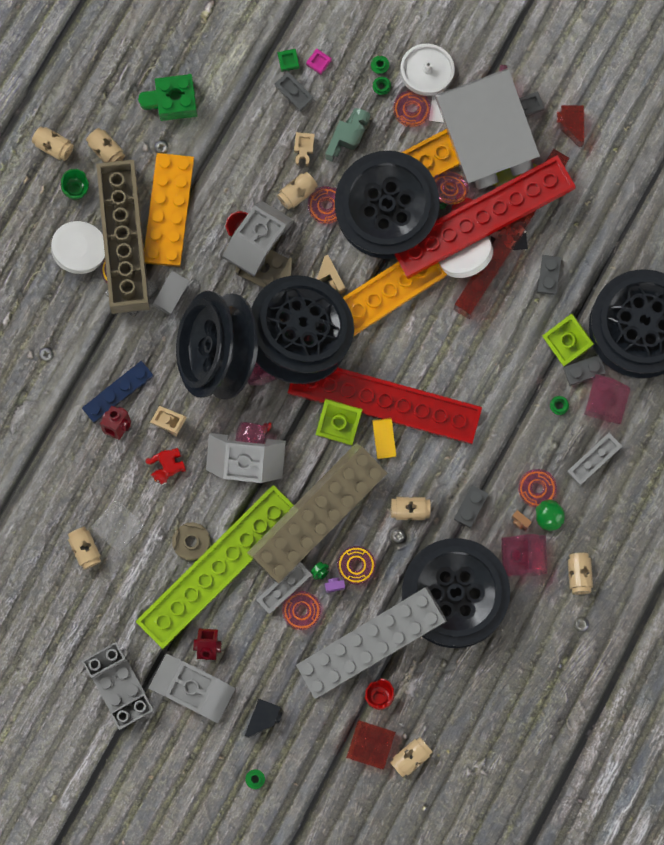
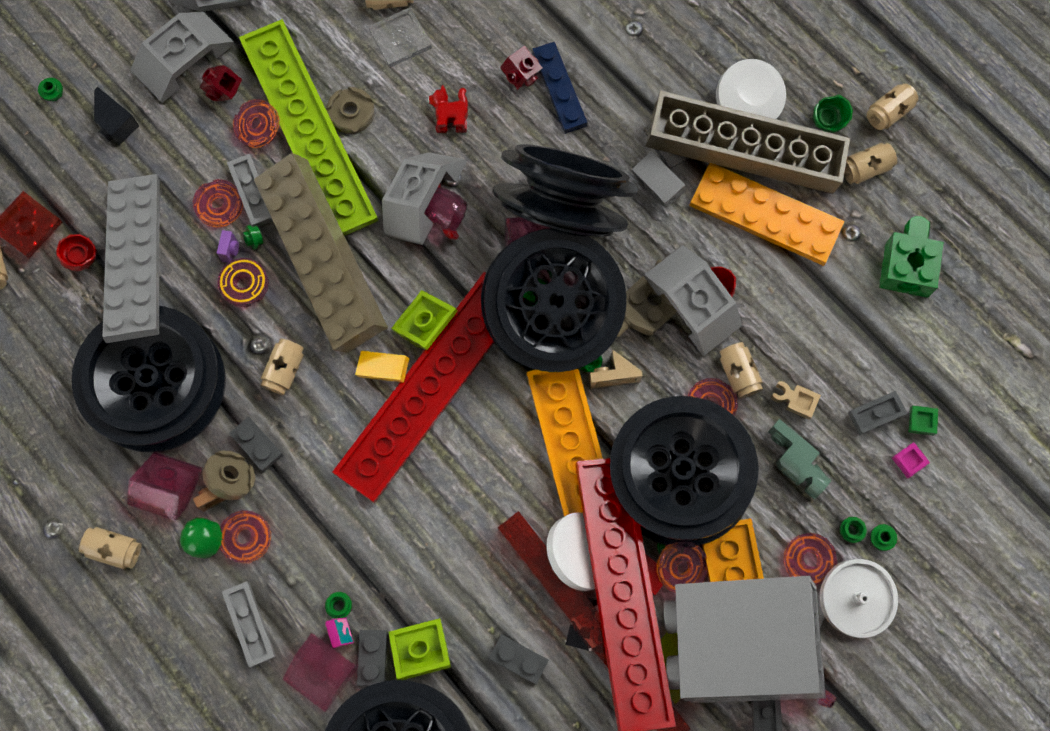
camera: 105 degrees right, 5 degrees down
tan slope [150,406,187,437] -> none
none -> dark tan tile [202,451,256,500]
none -> clear pink tile [233,99,280,148]
none -> tile [326,617,354,648]

